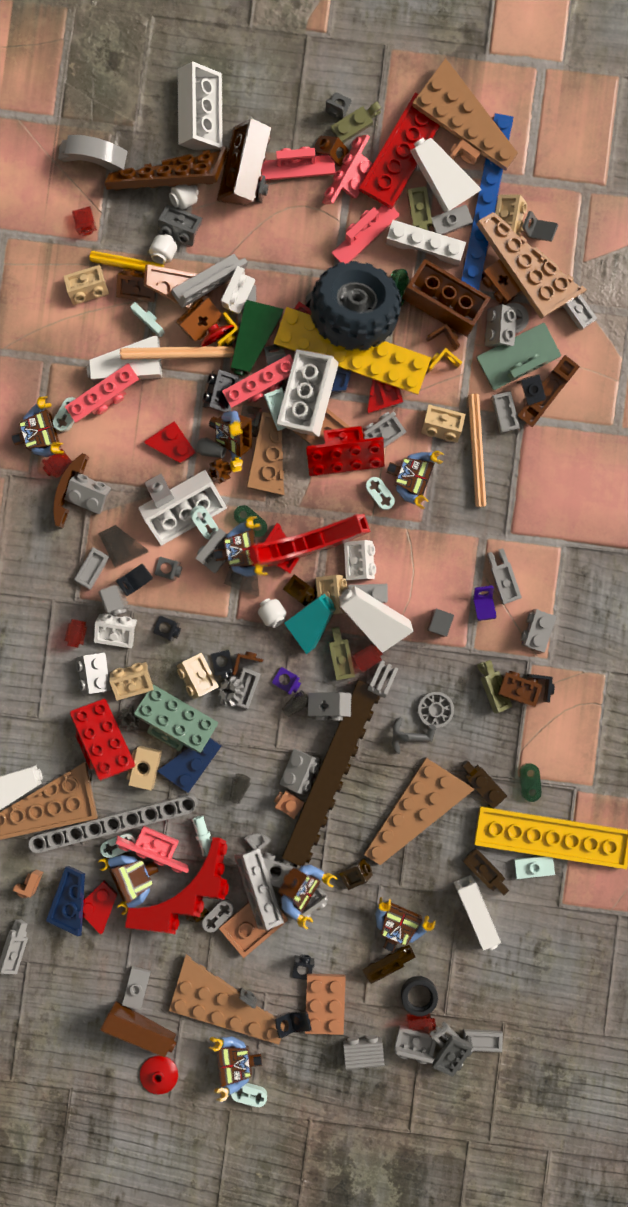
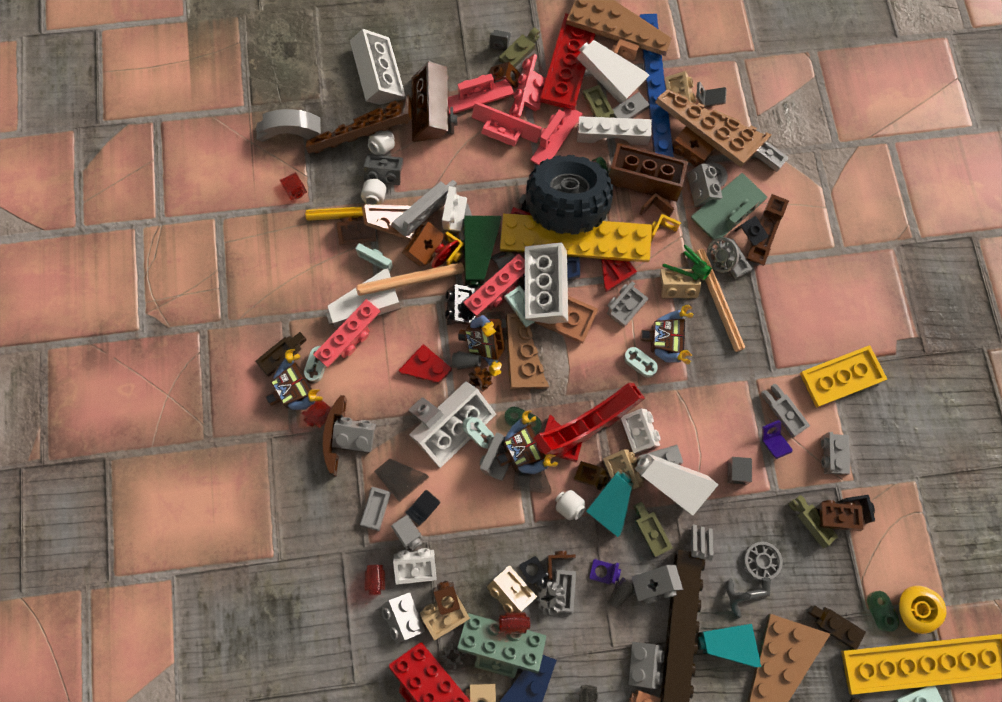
camera: 15 degrees left, 15 degrees down
tan bracket [64,265,109,305] -> none
black bracket [153,616,181,641] -> none
dark grey bracket [155,557,182,581] -> none
red bracket [306,426,385,476] -> none
clear red brick [352,644,383,673] -> none
none -> dark brown hinge [255,332,307,377]
none -> reddish brown bracket [434,581,460,615]
none -> coral bracket [472,102,542,146]
none -> clear red brick [499,612,530,634]
none -> green plant [662,245,712,281]
none -> teal slope [697,624,761,667]
none -> light grey wheel [707,237,739,273]
none -> yellow plate [800,345,888,408]
none -> yellow hat [899,586,946,634]

